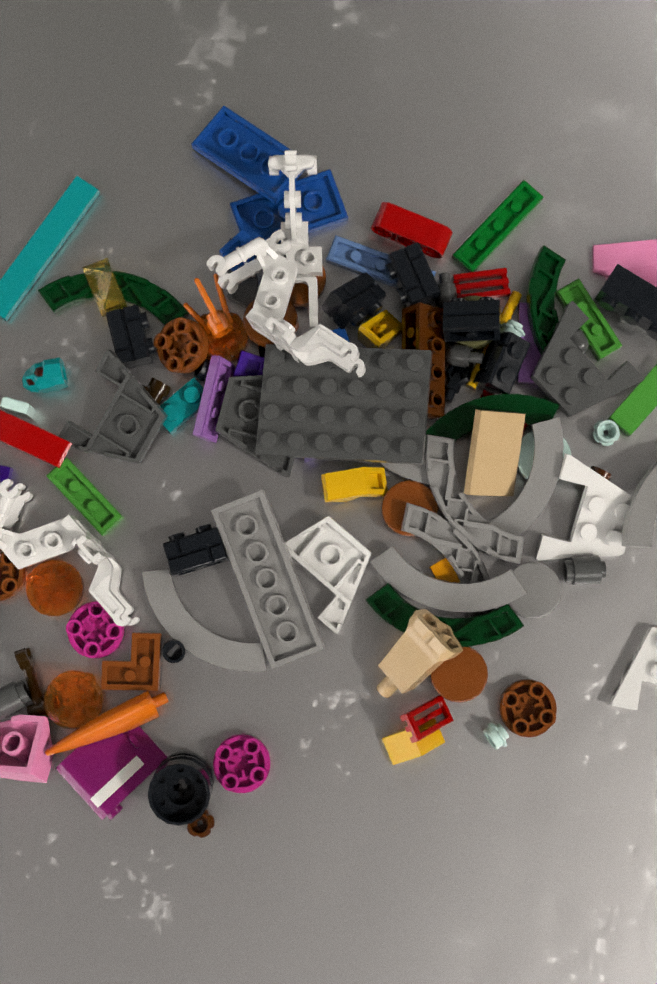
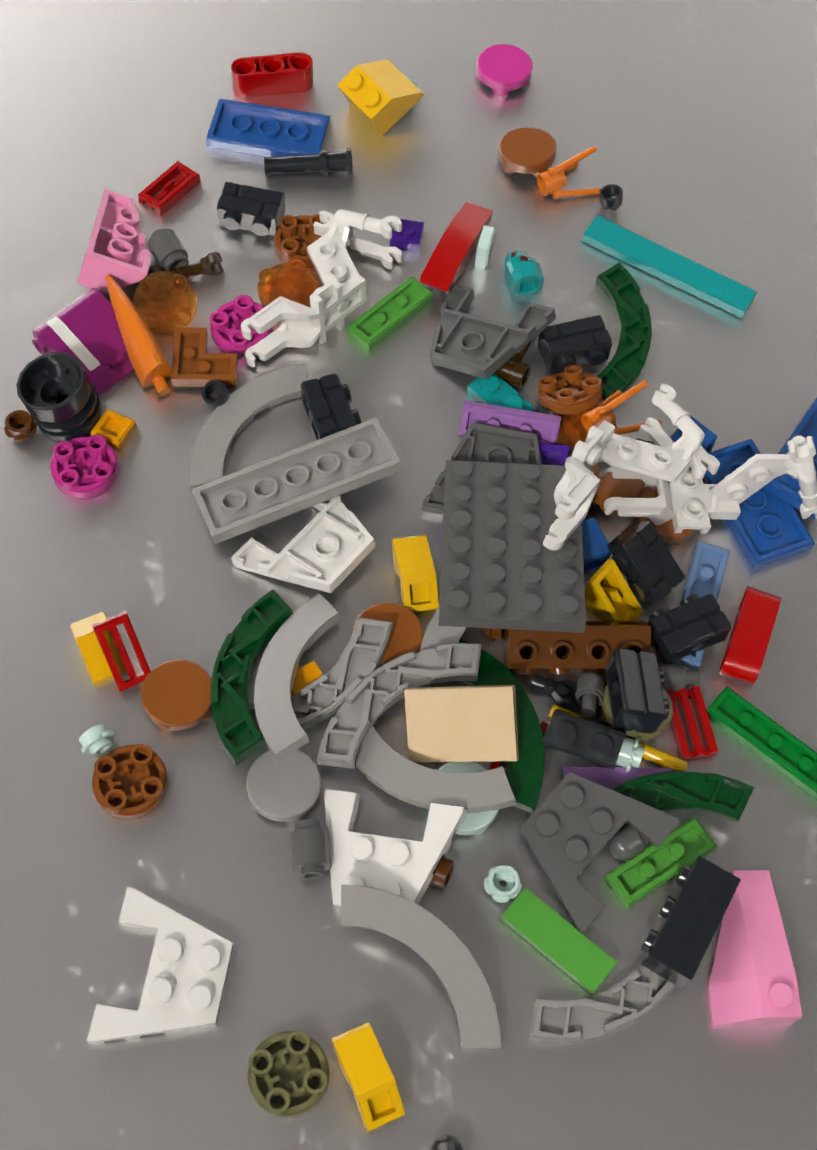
camera: 85 degrees right, 20 degrees down
clear yellow slope [82,258,128,317] -> none
tan piece [376,609,463,698] -> none
none -> light orange tile [90,409,137,451]

